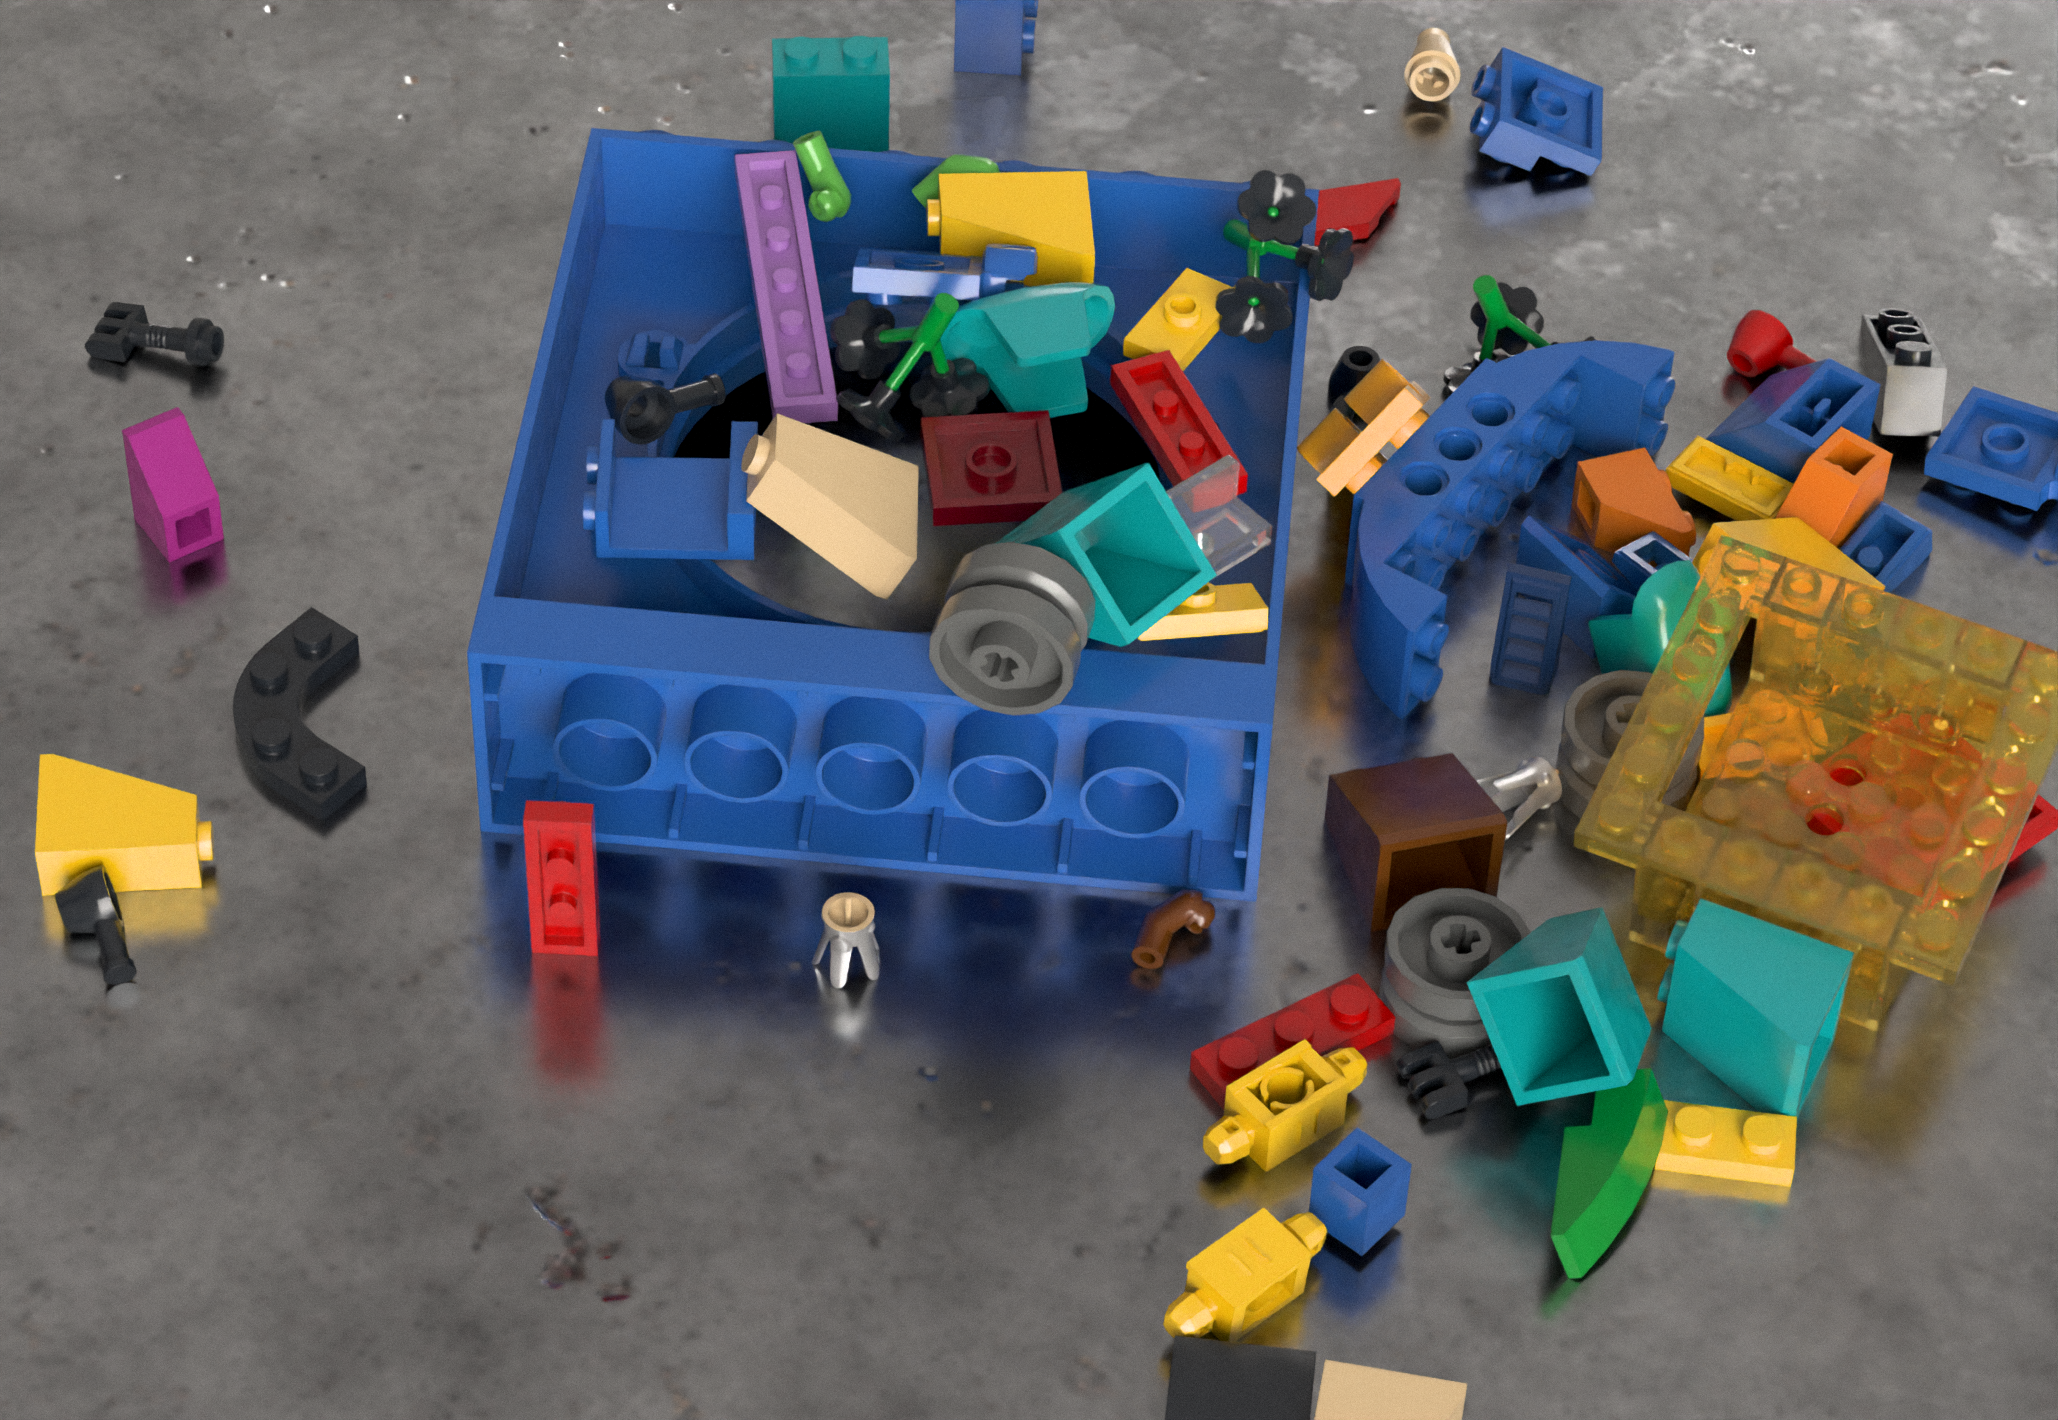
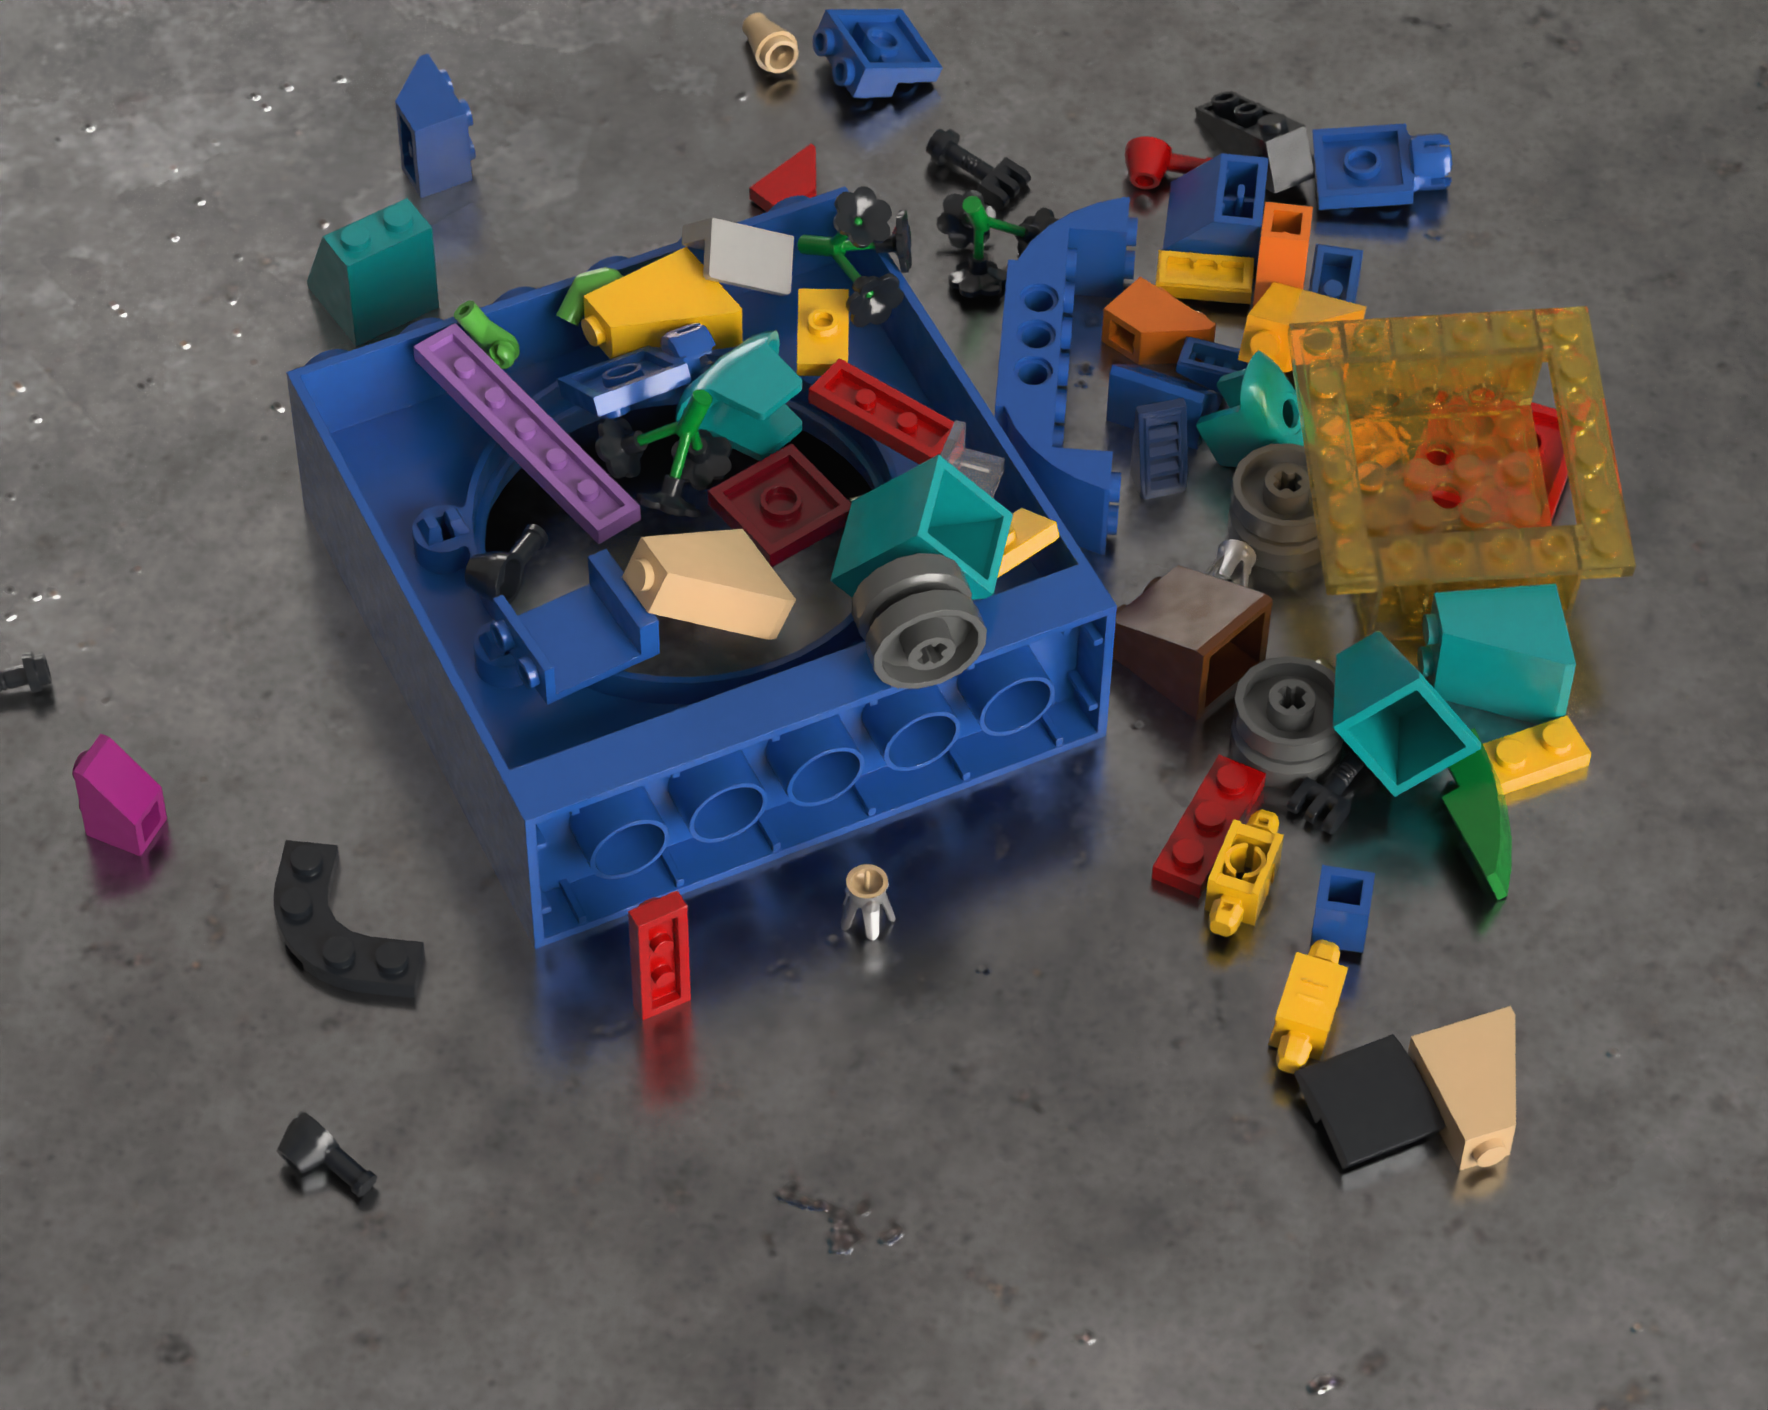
camera: 30 degrees left, 5 degrees up
yellow slope [35,754,214,896] -> none
reddish brown arm [1132,889,1216,969] -> none
light orange plate [1297,358,1431,497] -> none
none -> light grey panel [682,217,794,296]
none -> black hinge [926,128,1031,210]

